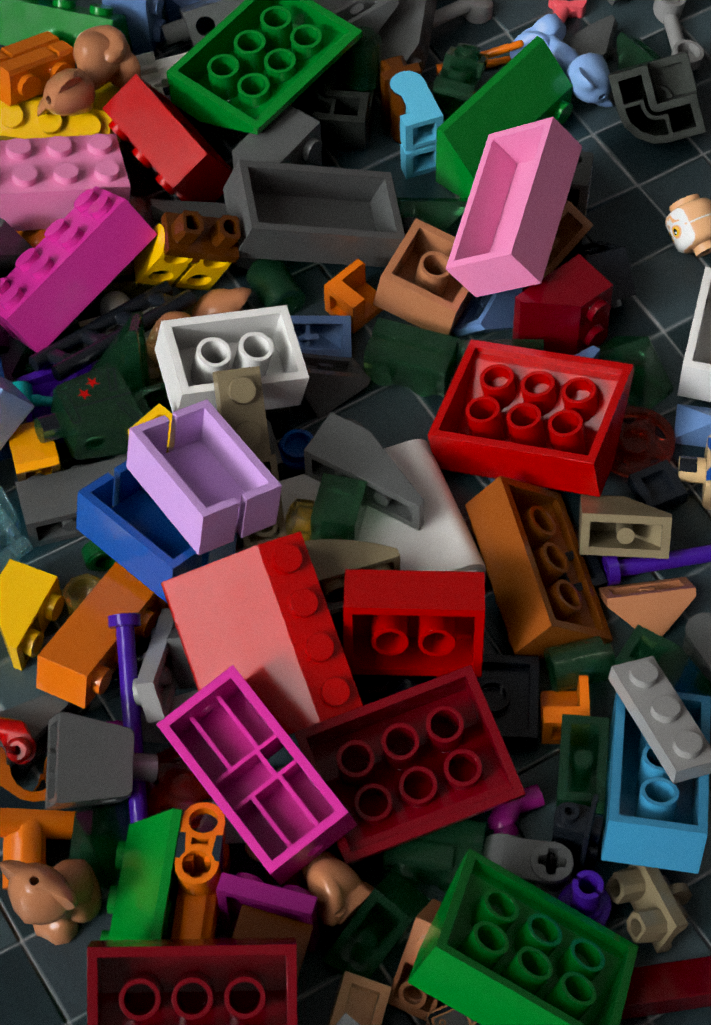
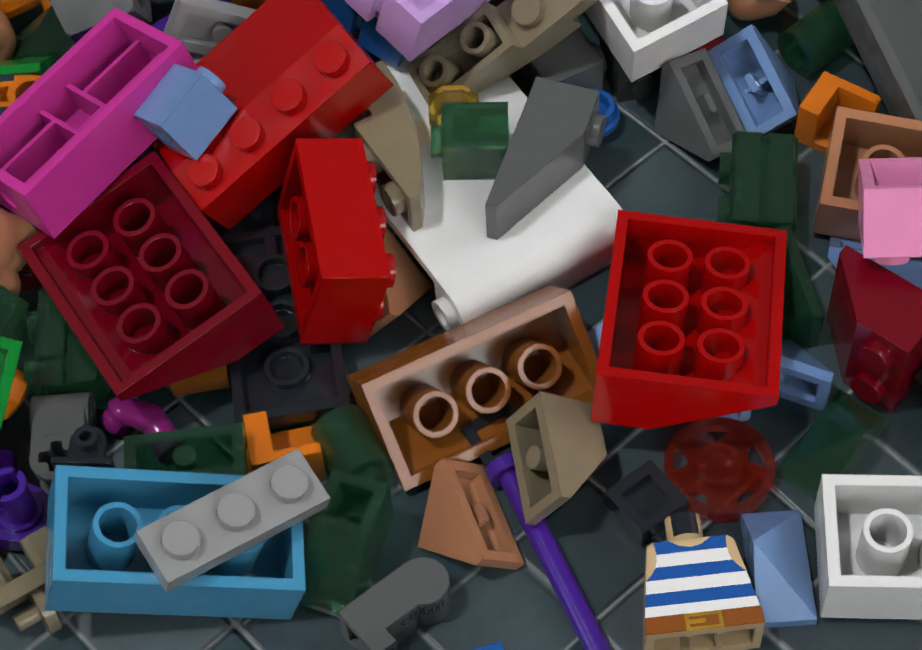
camera: 80 degrees right, 0 degrees up
none -> medium blue brick [134,63,238,161]

